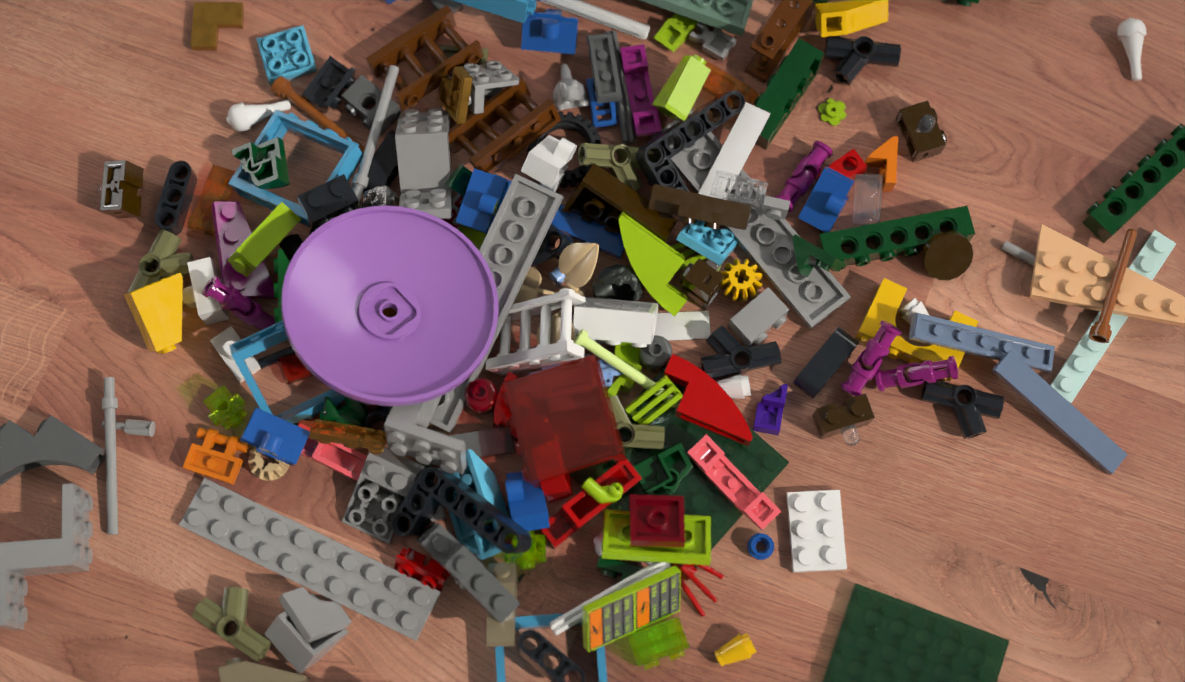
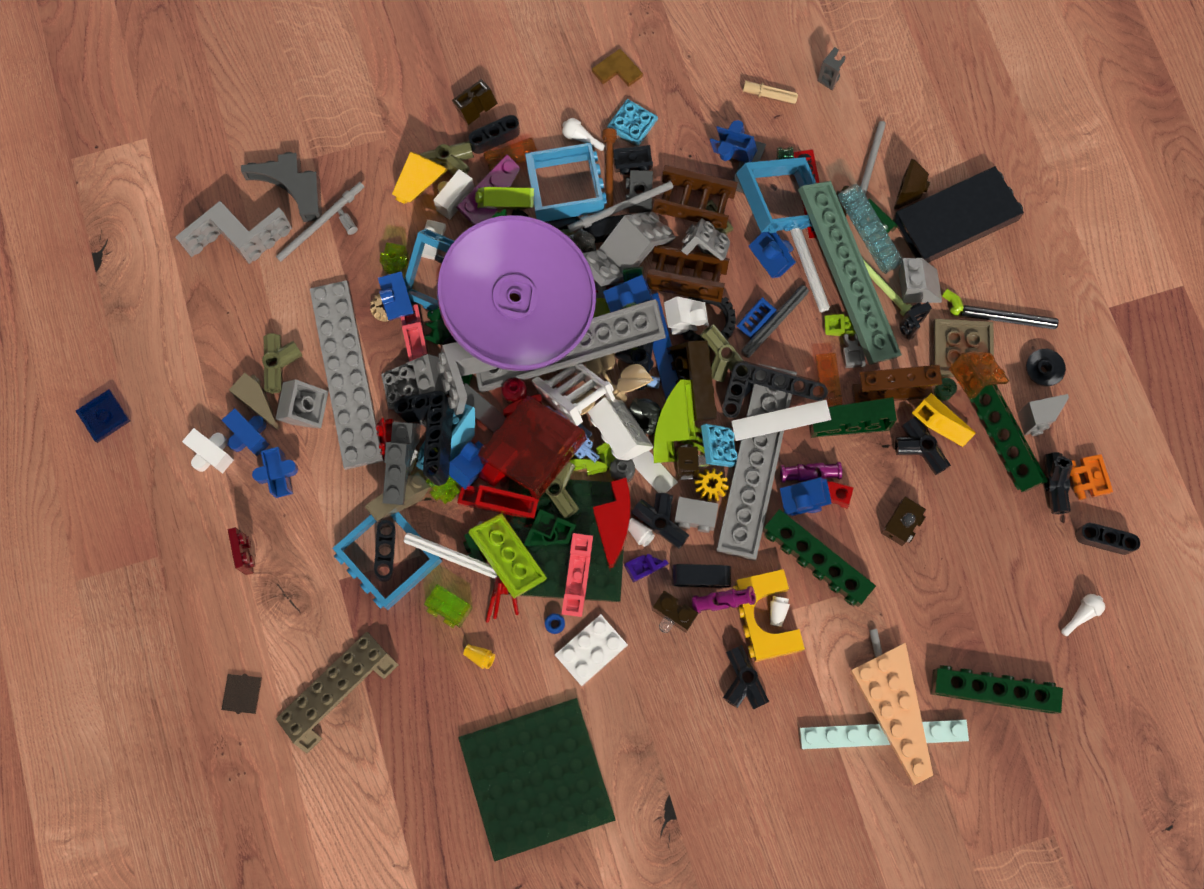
camera: 55 degrees right, 0 degrees up
orange plate [182,427,250,485] -> none
magenta piece [202,276,276,330] -> none
dark green slope [232,137,290,189] -> none
light grey tile [278,587,352,643] -> none
black bracket [297,174,359,230] -> none
clear orange plate [309,419,387,455] -> none
pearl gold tile [438,67,473,124] -> none
light grey animal [553,63,589,110] -> none
yellowish green bar [573,329,681,408] -> none
lime arm [582,477,623,503] -> none
tile [582,566,681,653] -> none
dark grey tile [587,33,622,104] -> none
magenta slope [620,44,662,137] -> none
lime tile [625,375,683,425] -> none
dark red plate [629,494,685,548] -> none
dark brown bracket [648,184,751,230] -> none
lime slope [652,54,711,121] -> none
clear slope [710,170,768,209] -> none
light grey plate [760,195,790,220] -> none
dark green slope [792,234,844,277] -> none
lime plant [818,99,846,126] -> none
clear plate [853,174,883,226] -> none
orange slope [865,136,898,192] -> none
magenta piece [875,356,958,392] -> none
sand blue tile [909,312,1055,372] -> none
dark brown tile [922,231,974,280] -> none
sand blue tile [992,350,1128,475] -> none
dark orange piece [1088,229,1137,343] -> none

